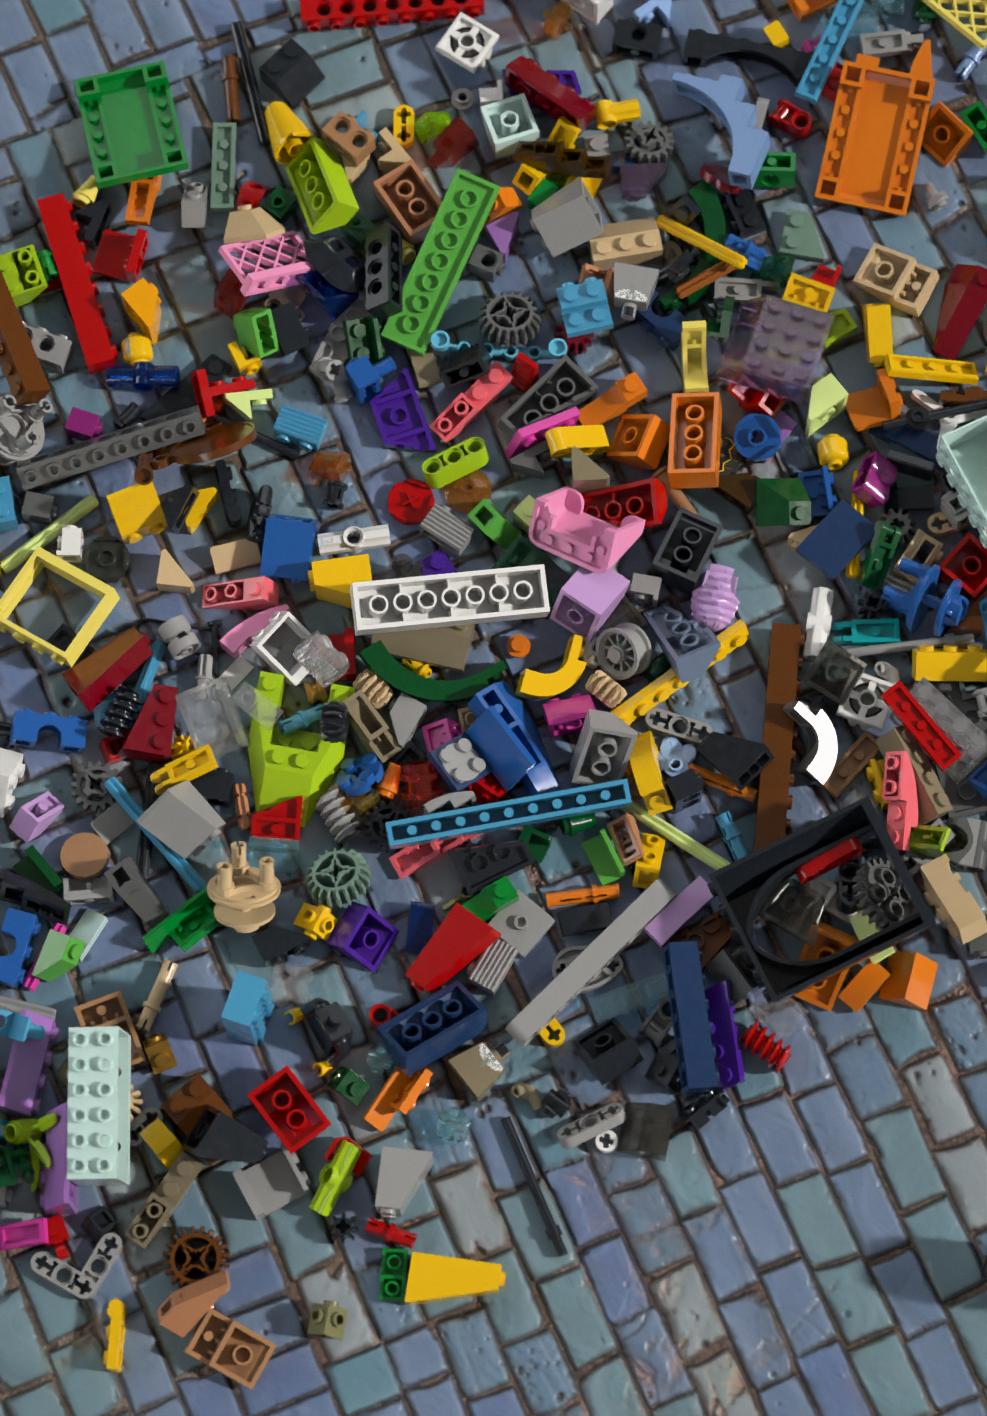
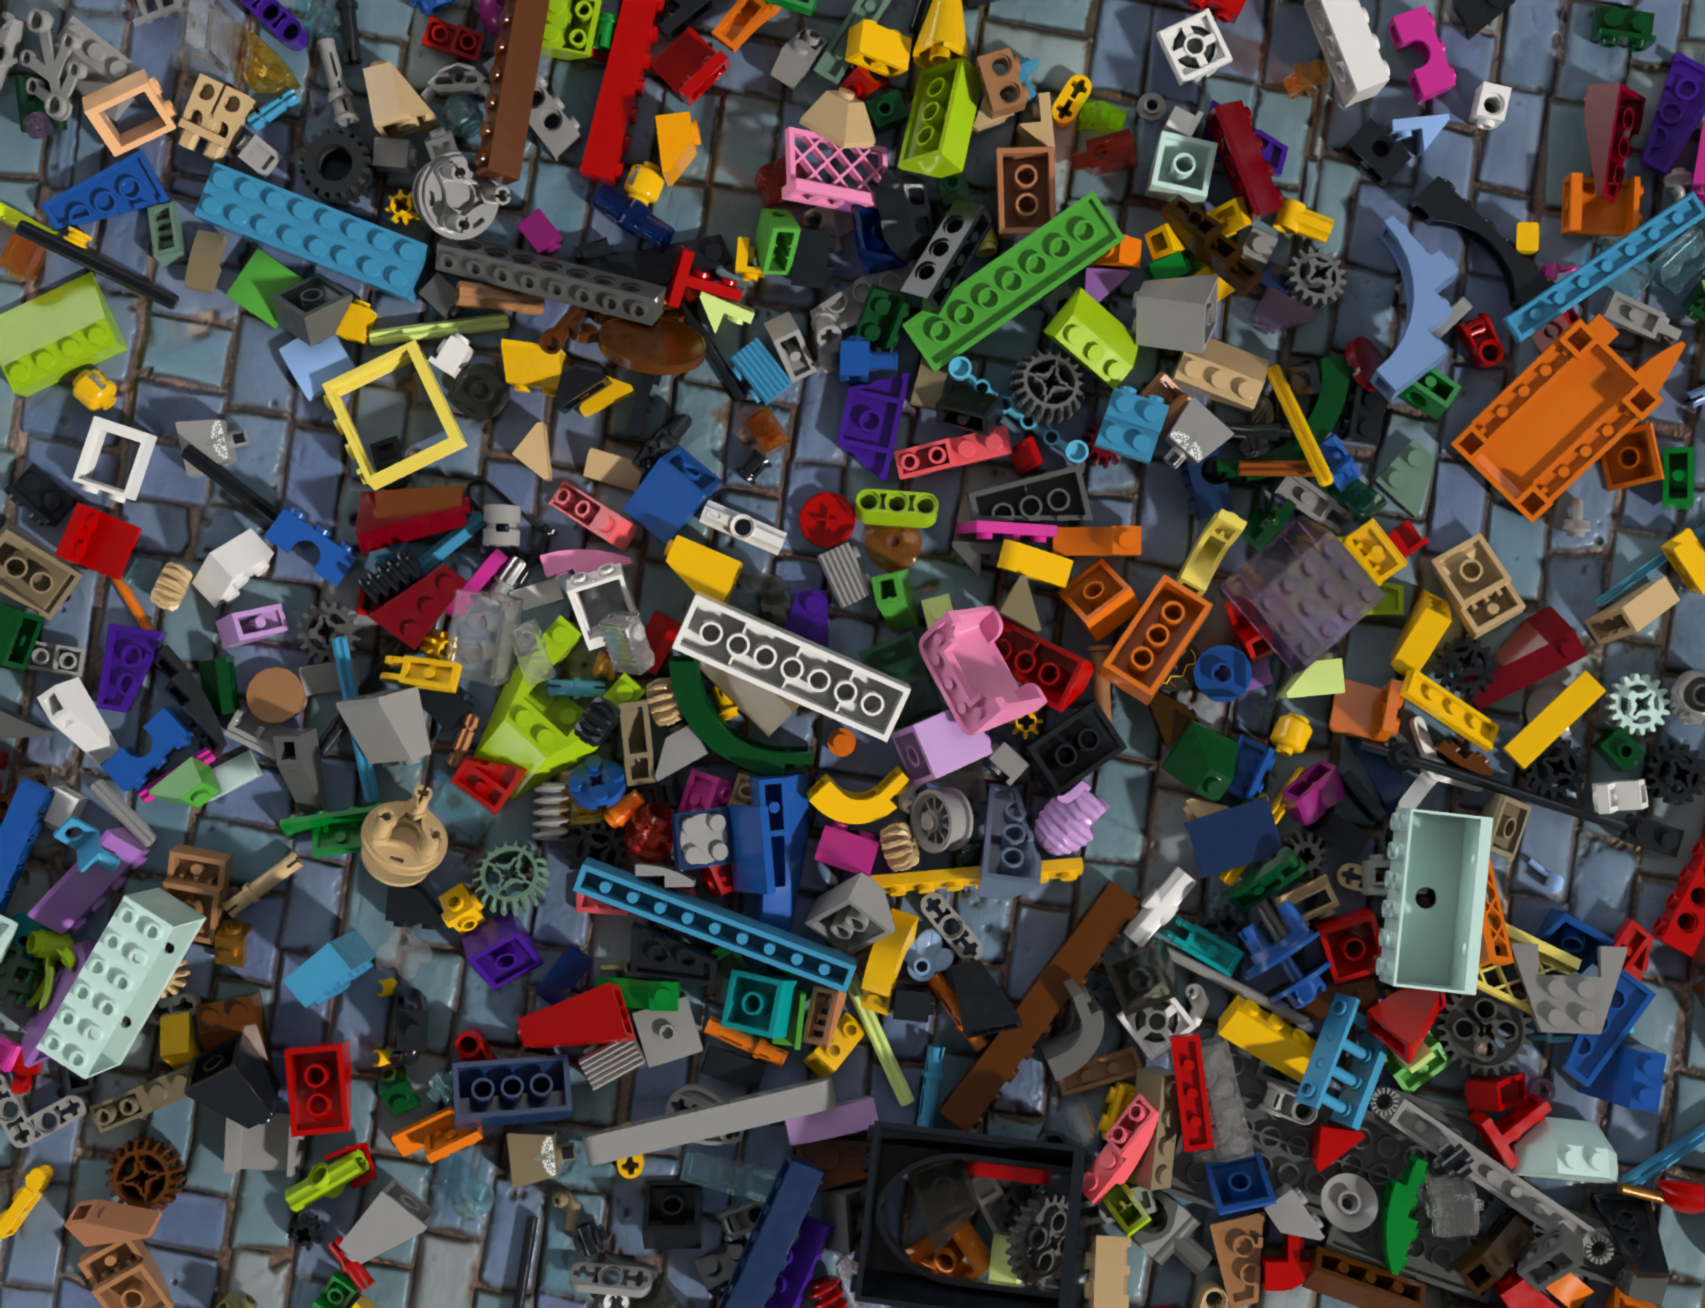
camera: 30 degrees right, 15 degrees up
none -> dark pink beam [445,549,509,621]
none -> medium nougat axle [455,281,545,316]
none -> teal brick [721,969,797,1039]
none -> light grey slope [763,311,817,383]
none -> yellow brick [845,19,912,79]
none -> yellow gear [1007,710,1043,739]
none -> lime slope [1043,287,1139,389]
none -> black gear [1433,636,1498,699]

